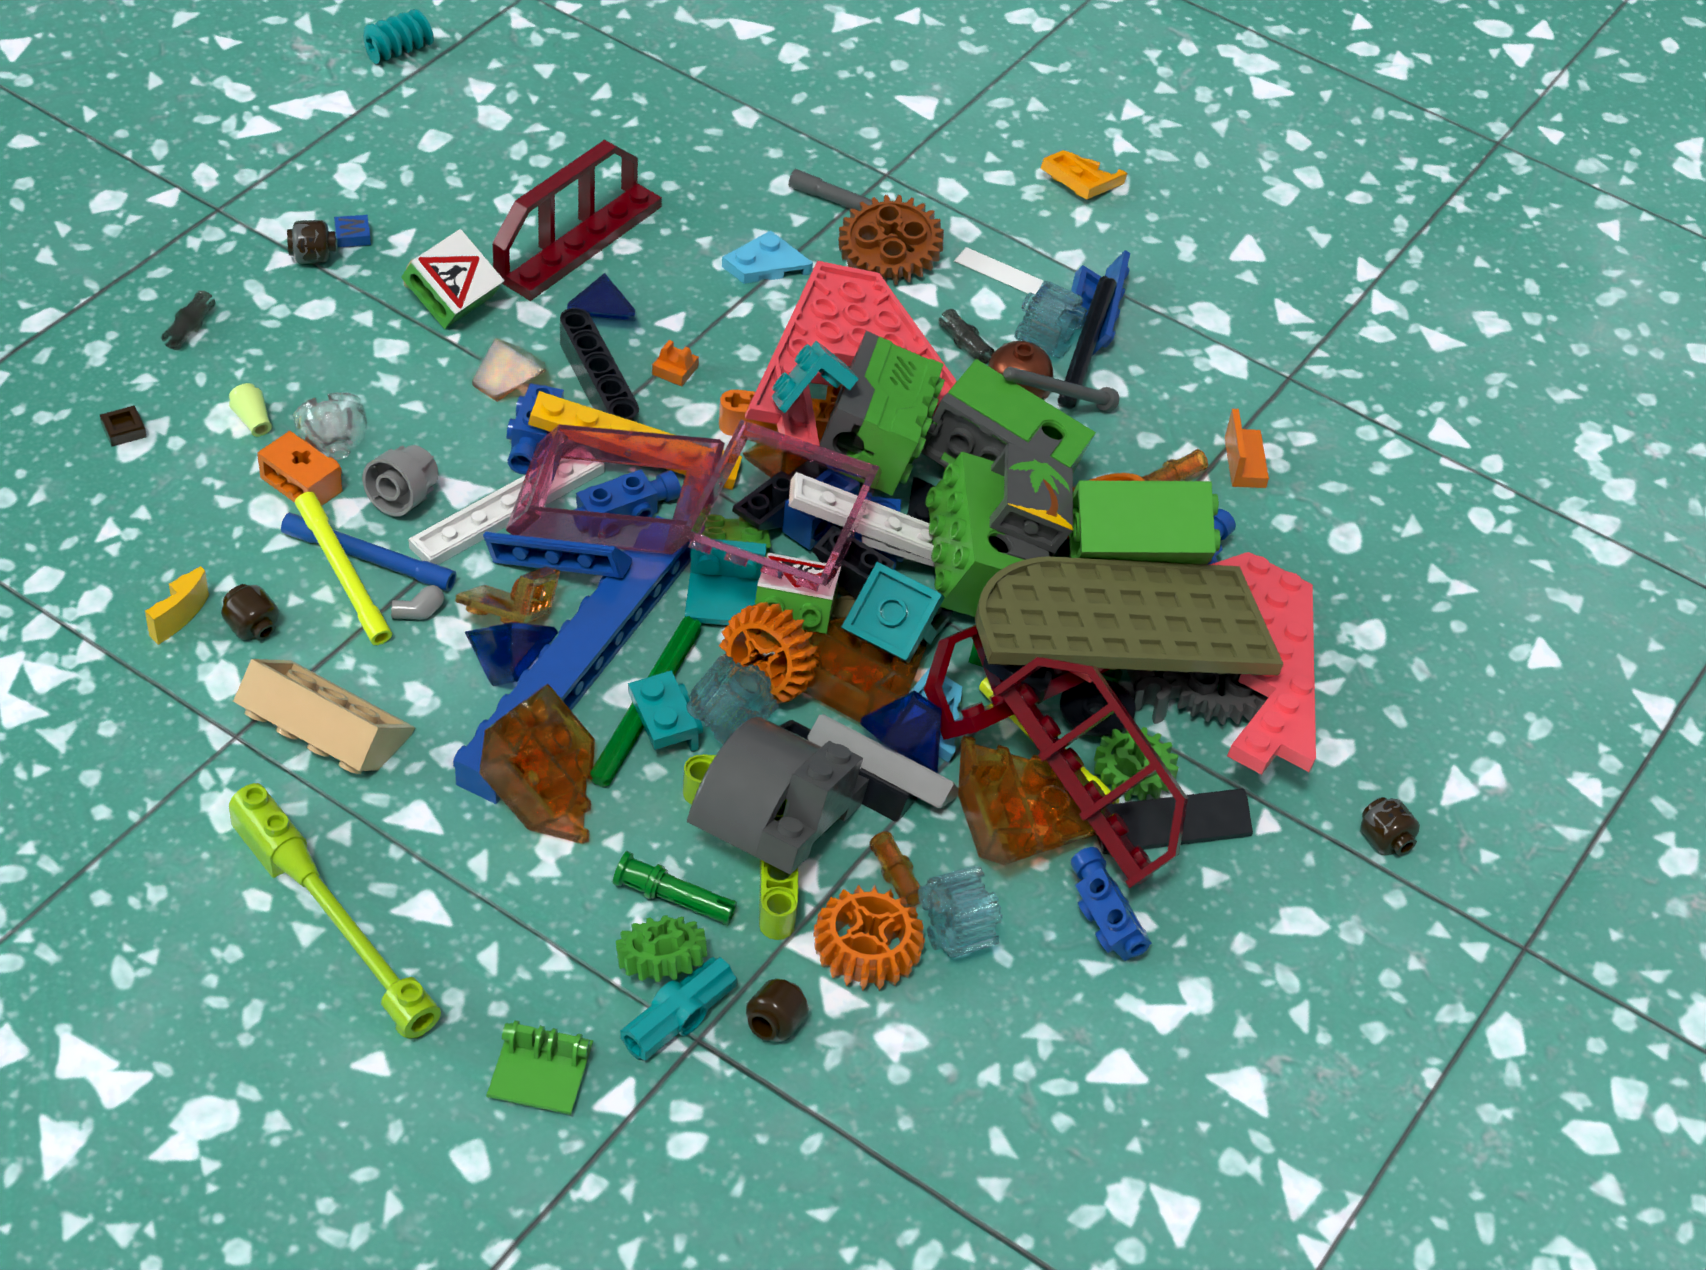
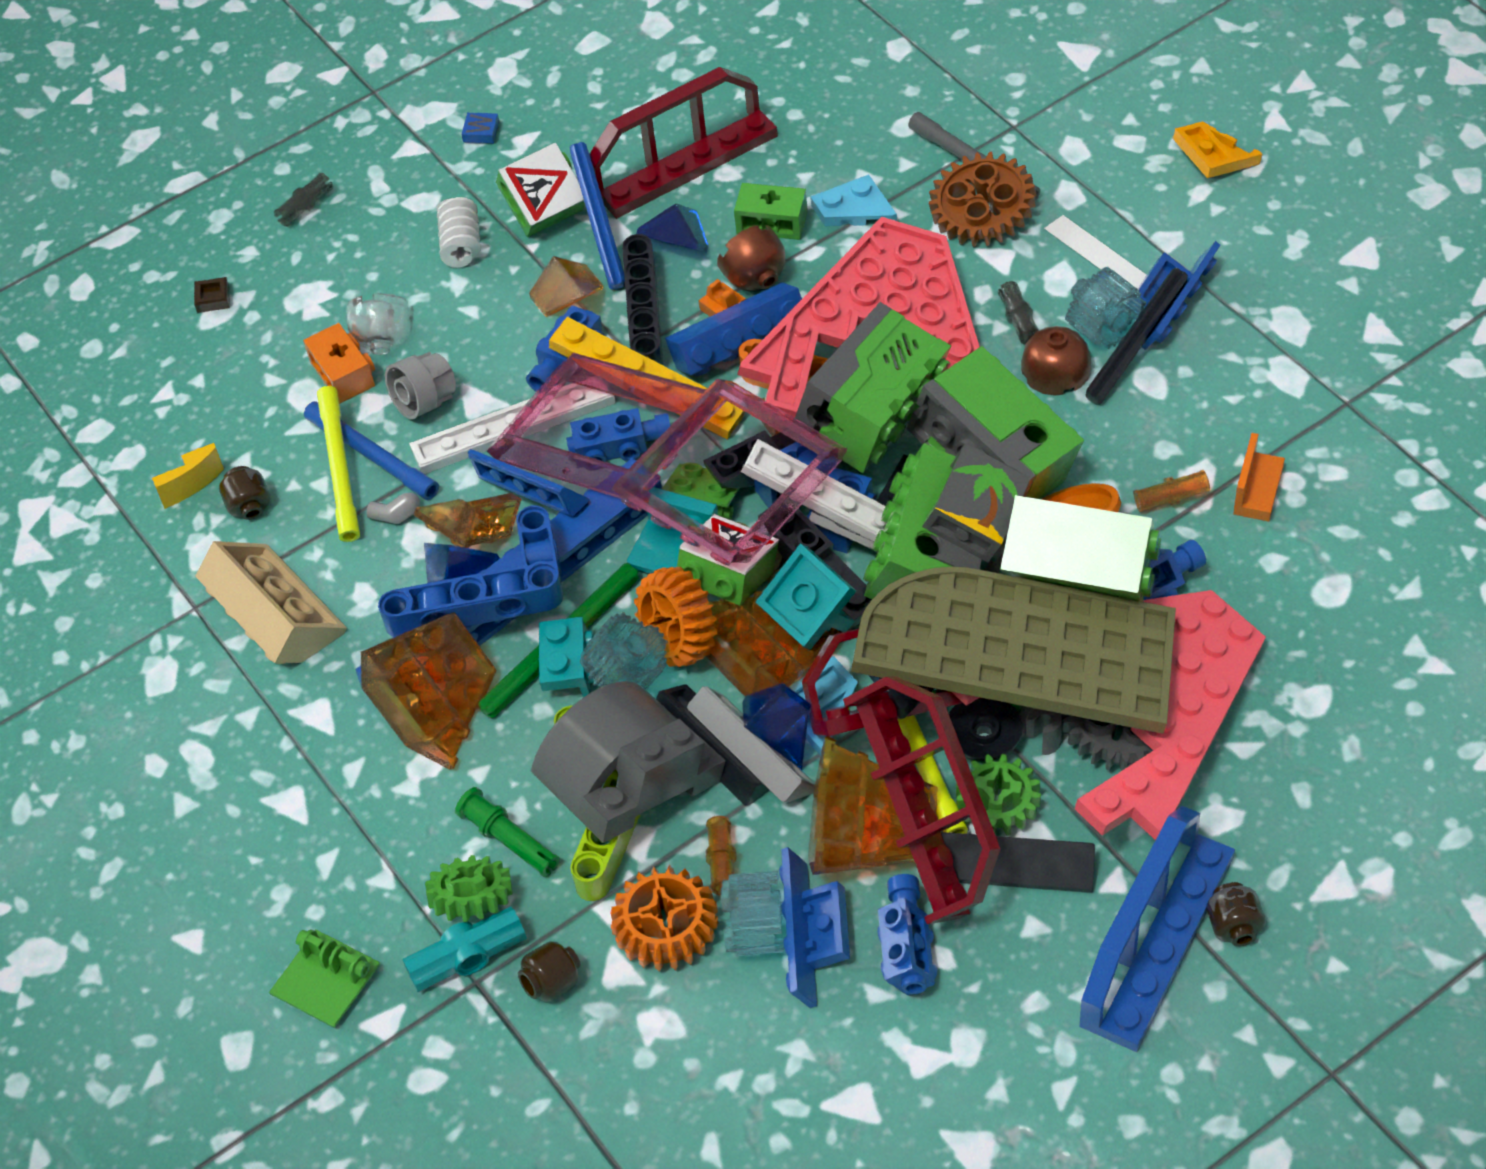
camera: 30 degrees right, 5 degrees up
yellowish green cone [229,383,272,437] -> none
lime bar [229,783,441,1039] -> none
dark brown head [287,220,336,264] -> none
teal bracket [772,341,859,413] -> none
dark grey bar [1003,367,1119,412] -> none
none -> blue beam [378,505,563,638]
none -> white piece [436,197,481,268]
none -> blue axle [570,142,625,290]
none -> blue brick [665,282,802,376]
none -> copper cylinder [717,225,785,291]
none -> bright green brick [734,183,808,240]
none -> blue bracket [779,847,850,1008]
none -> blue plate [1079,806,1235,1052]

